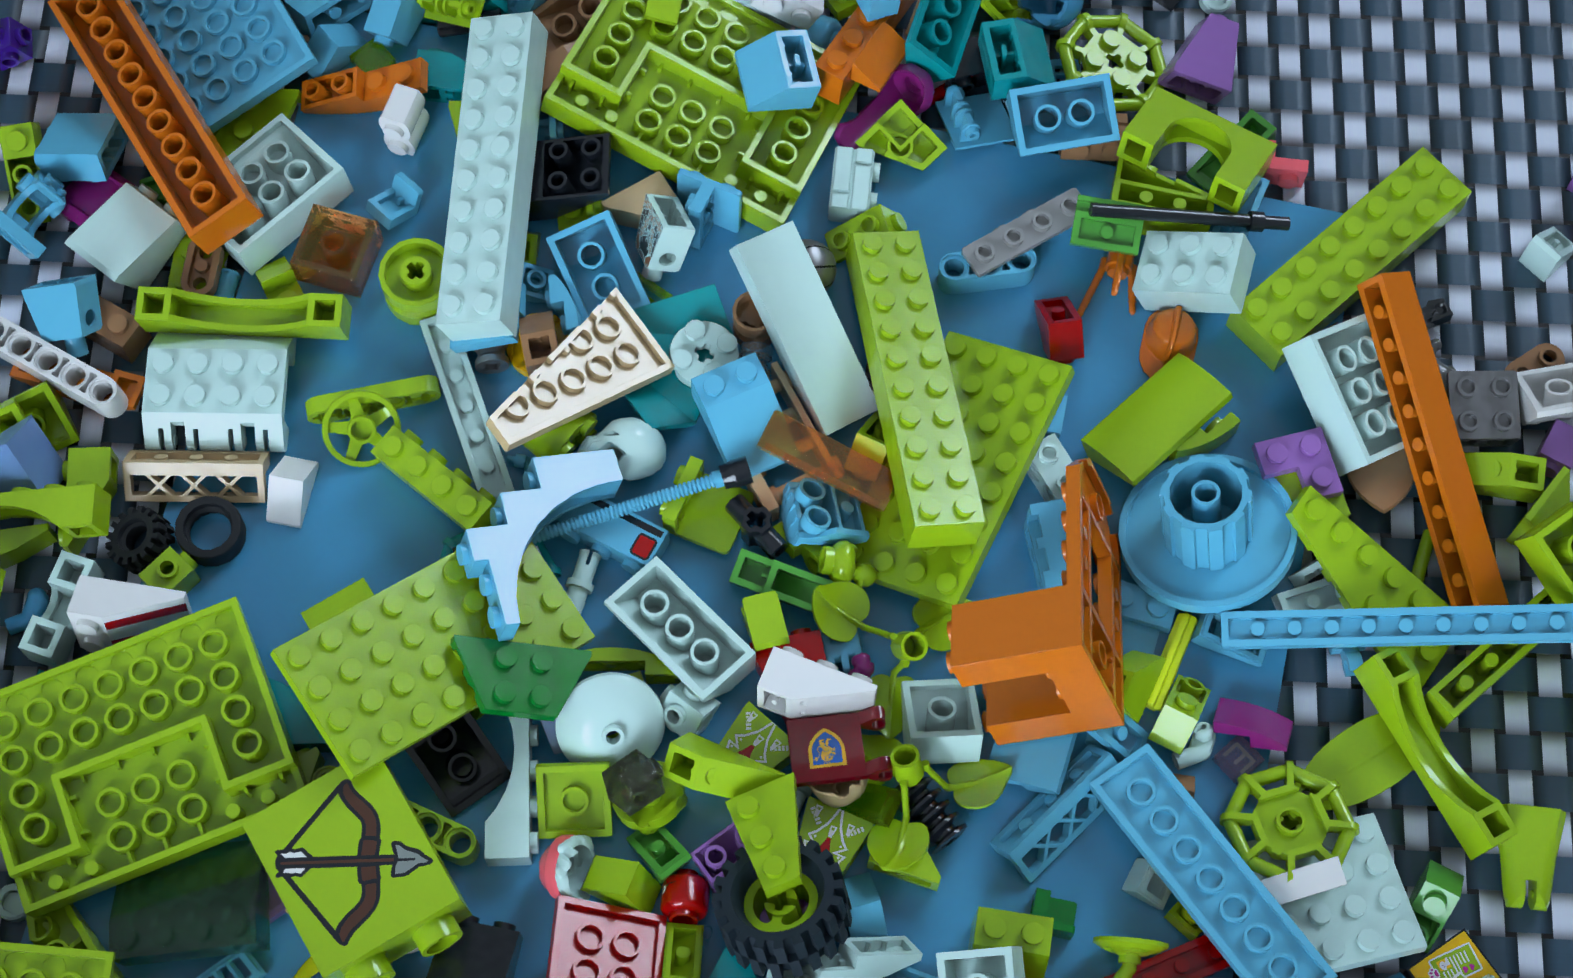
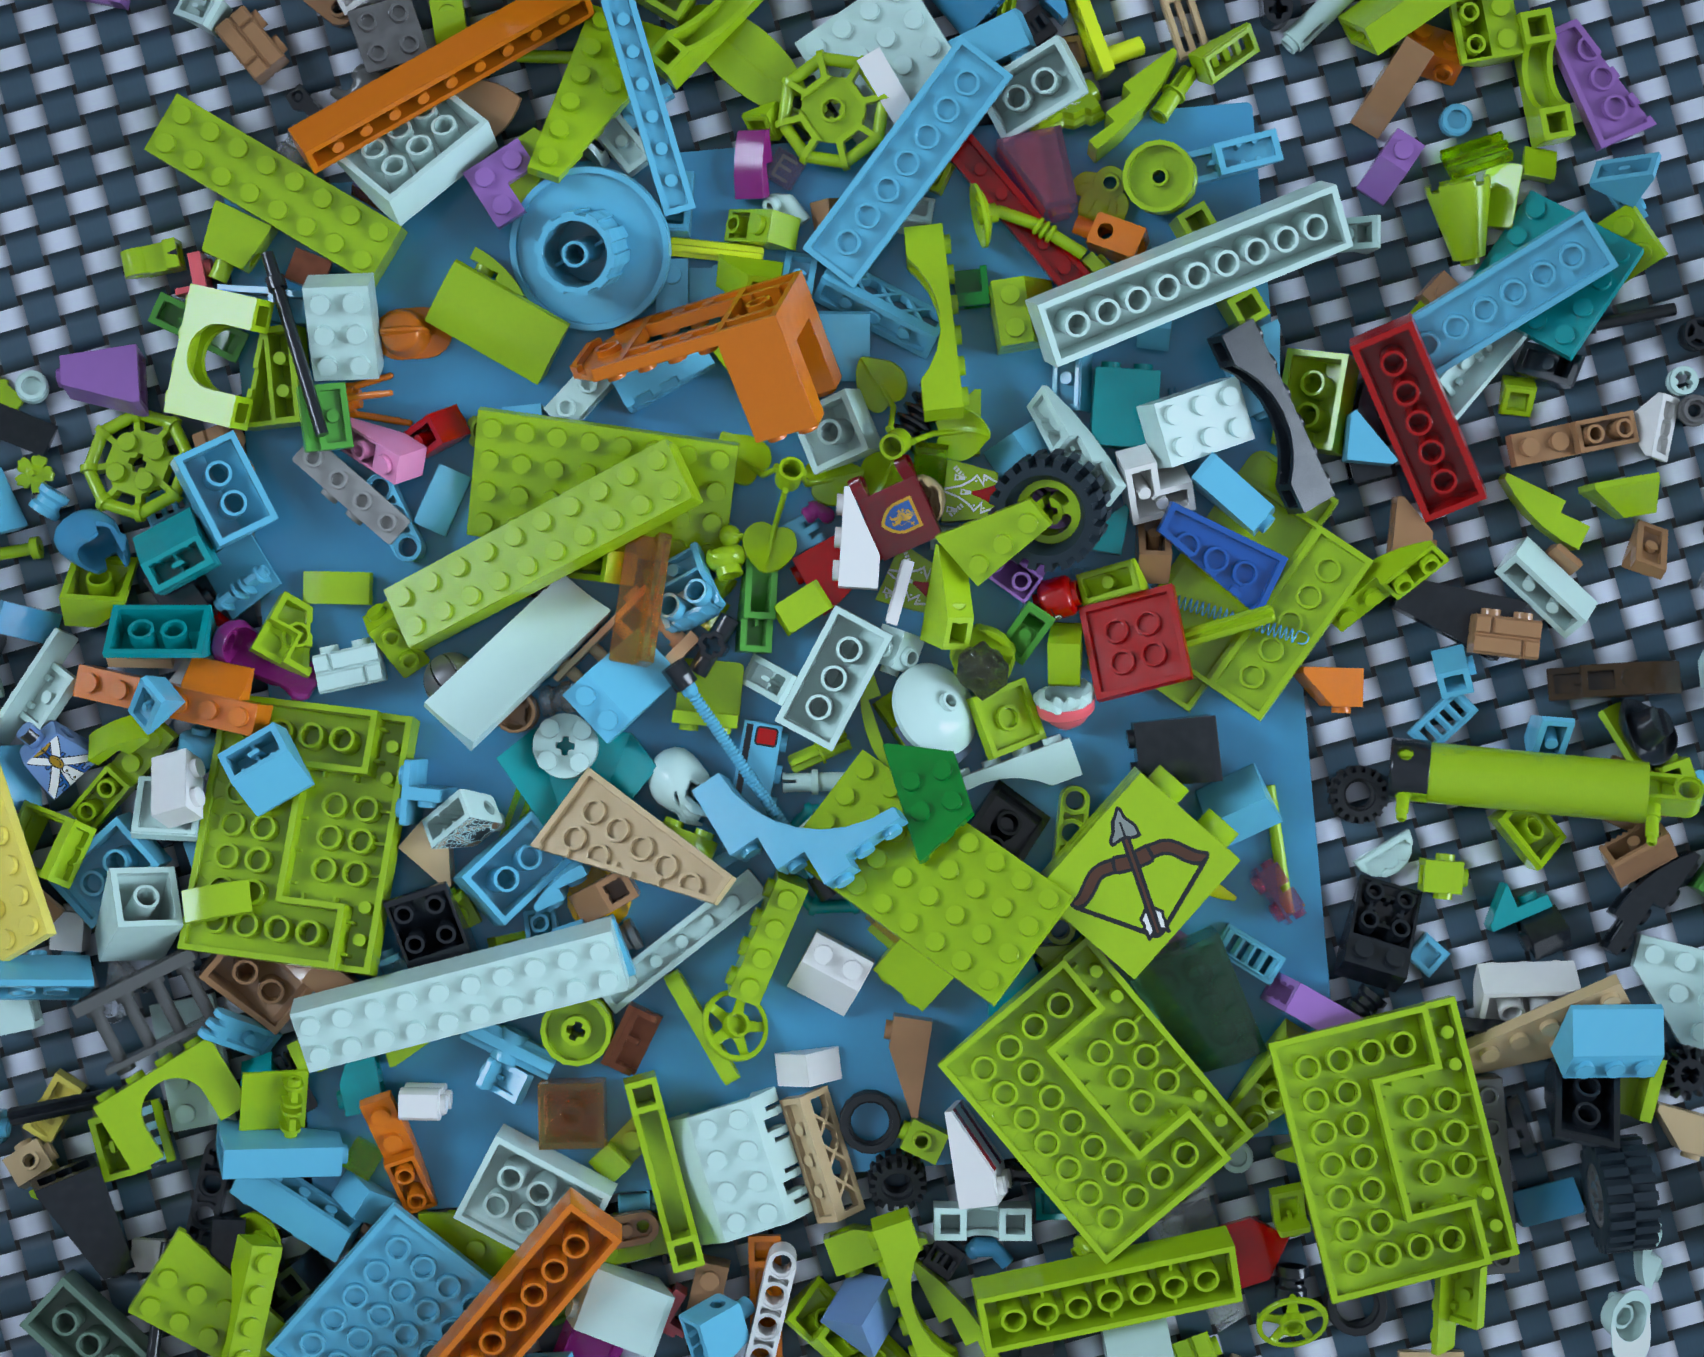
camera: 105 degrees left, 20 degrees up
none -> lime leg [120,237,187,279]
none -> lime torso [202,200,278,284]
none -> medium nougat brick [214,5,290,85]
none -> copper panel [285,247,333,286]
none -> lime slope [303,571,373,605]
none -> bright pink slope [340,417,427,485]
none -> medium azure slope [413,463,472,537]
none -> medium azure piece [459,1024,557,1080]
none -> copper hinge [601,1001,663,1076]
none -> coral bracket [663,1281,687,1338]
none -> lime slope [741,101,783,141]
none -> light aqua slope [743,654,798,706]
none -> lime axle [787,730,852,773]
none -> white slope [787,929,874,1016]
none -> medium nougat slope [884,1012,933,1118]
none -> white tile [885,559,915,626]
none -> lime arch [903,223,970,422]
none -> black tile [922,1241,966,1281]

